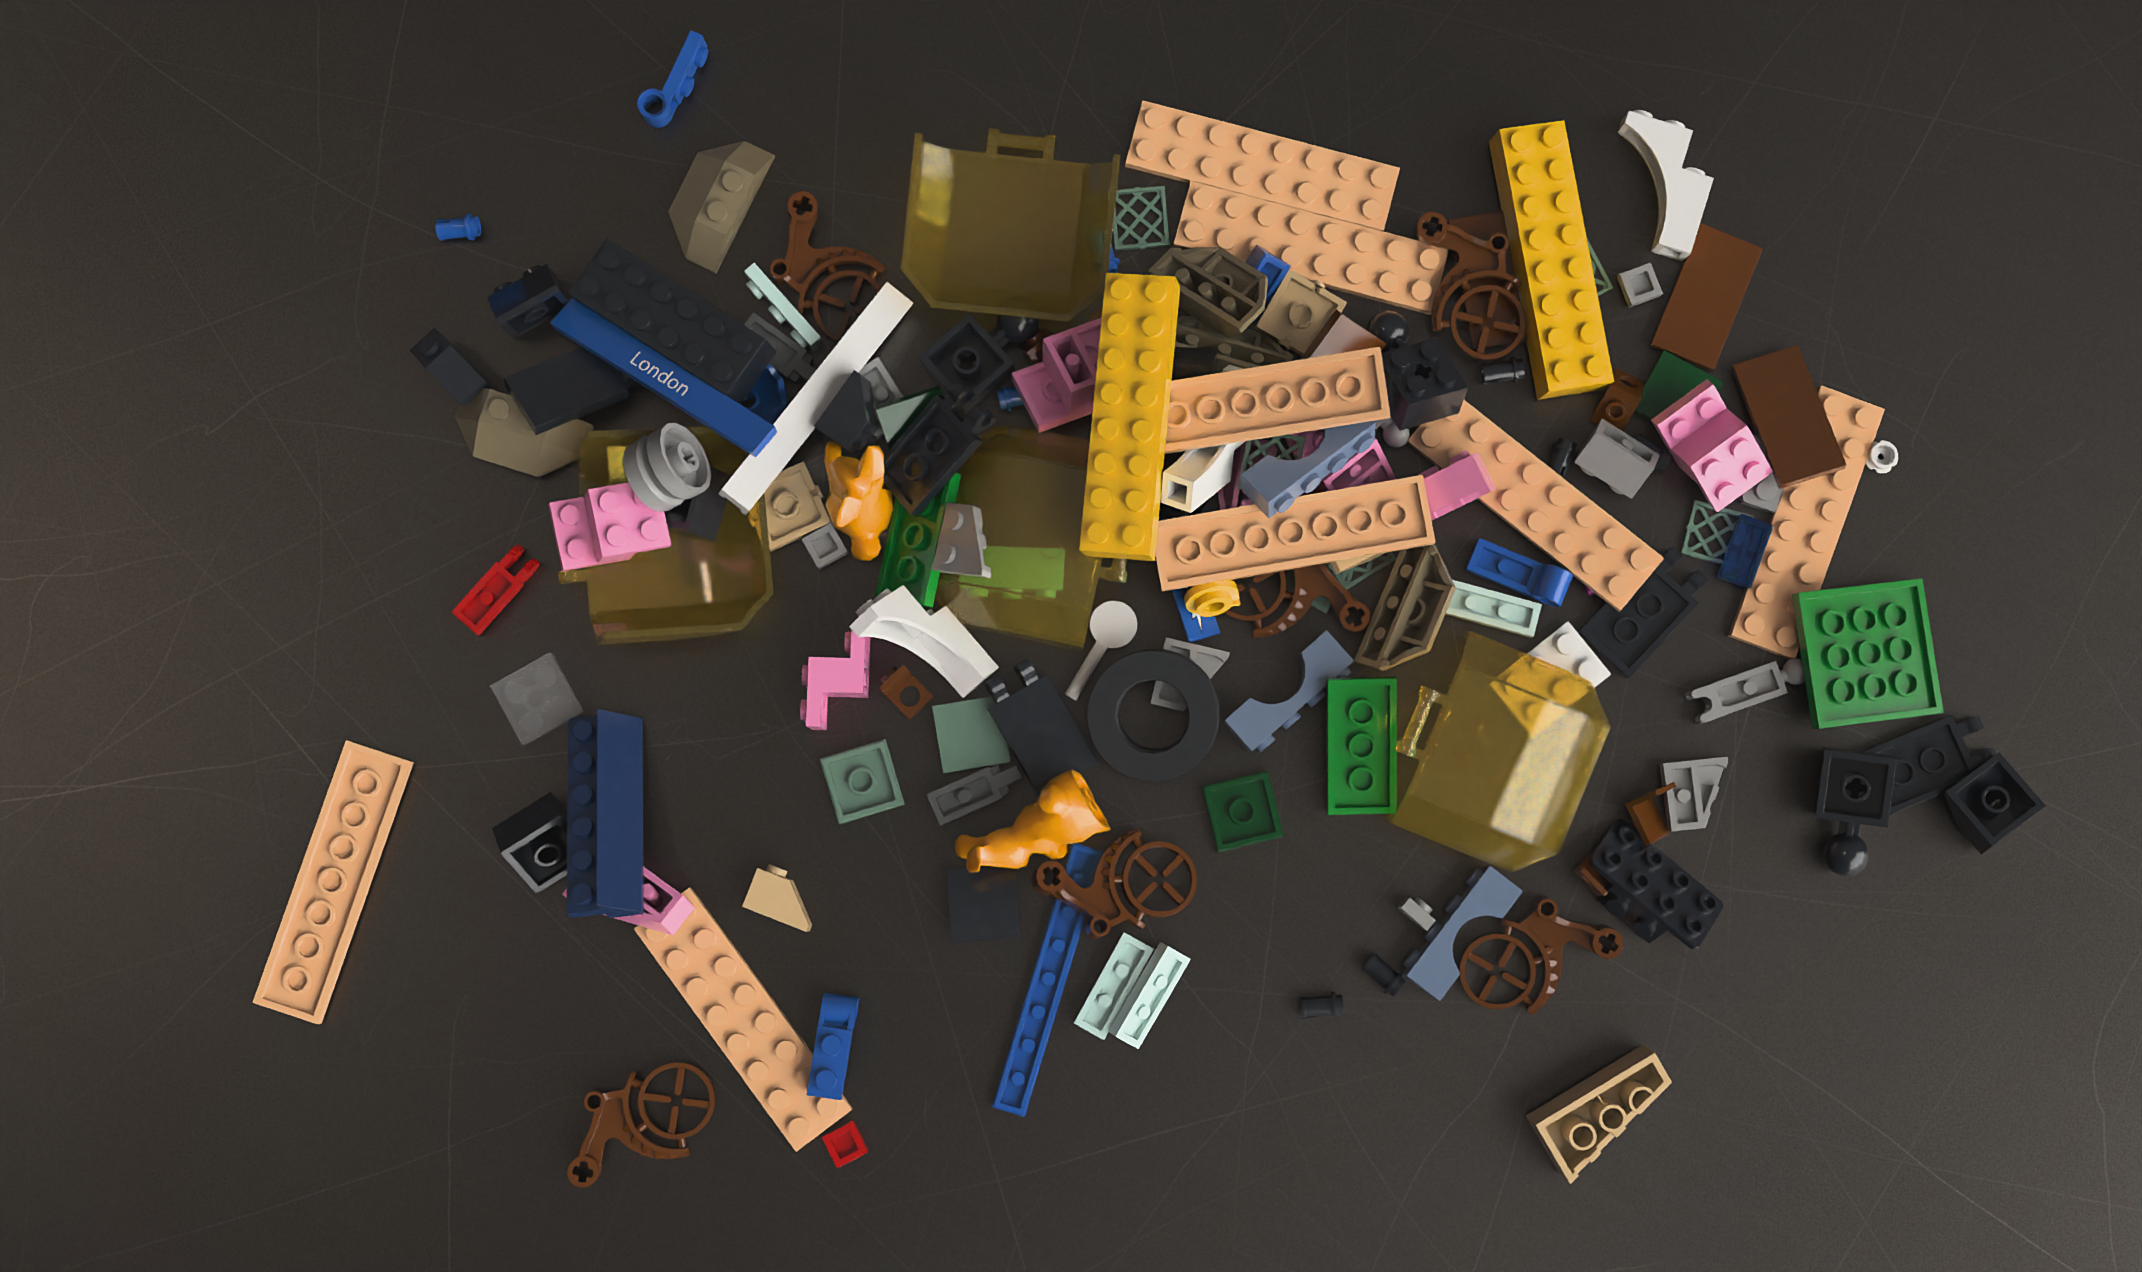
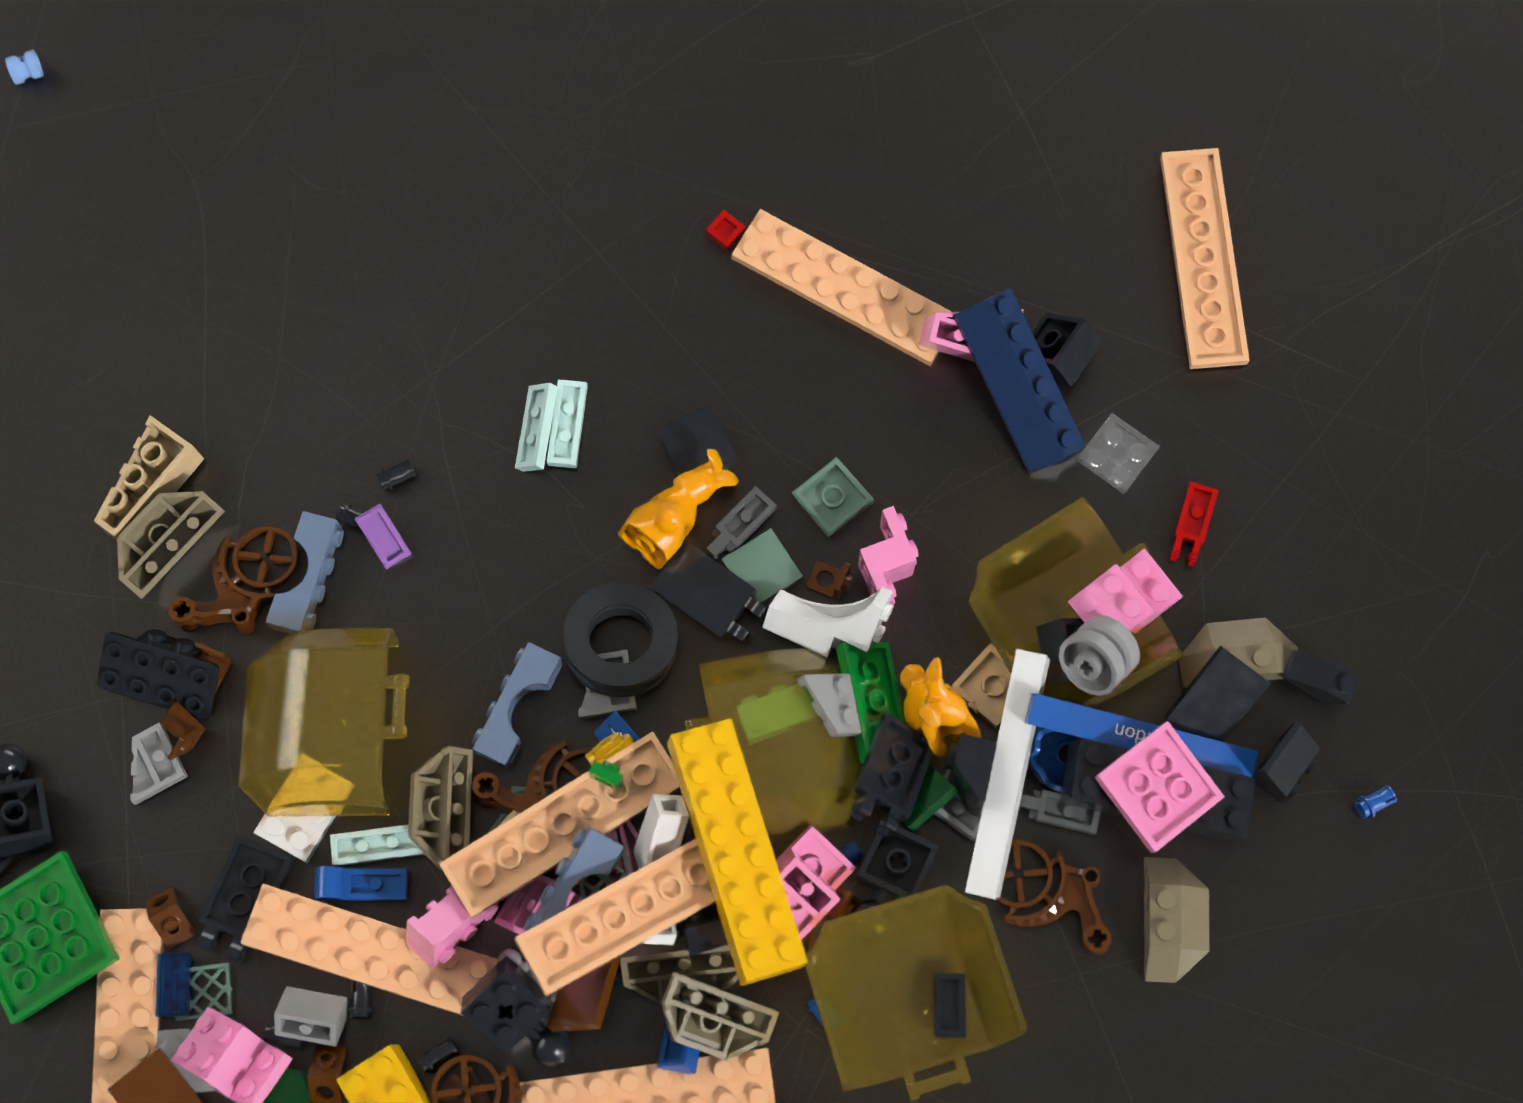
camera: 160 degrees right, 10 degrees down
reddish brown piece [567,1061,715,1188] -> none
blue plate [637,30,709,128] -> none
tan slope [742,864,812,932] -> none
light aqua plate [744,263,824,352] -> none
light grey plate [802,523,848,570] -> none
blue plate [807,992,859,1100] -> none
blue tile [992,843,1104,1117] -> none
reddish brown piece [1031,828,1197,939] -> none
white piece [1065,601,1137,701] -> none
sand green window [1110,186,1170,251] -> none
dark green tile [1201,770,1284,853] -> none
tan plate [1255,269,1347,356] -> none
green plate [1326,676,1397,815] -> none
light grey plate [1396,897,1436,931] -> none
light grey plate [1685,658,1805,724] -> none
none -> dark tan wedge [117,491,225,599]
none -> reddish brown bracket [145,887,196,949]
none -> medium lavender tile [354,503,411,569]
none -> green plate [589,761,624,791]
none -> black tile [934,973,966,1039]
none -> bright pink plate [1094,721,1224,853]

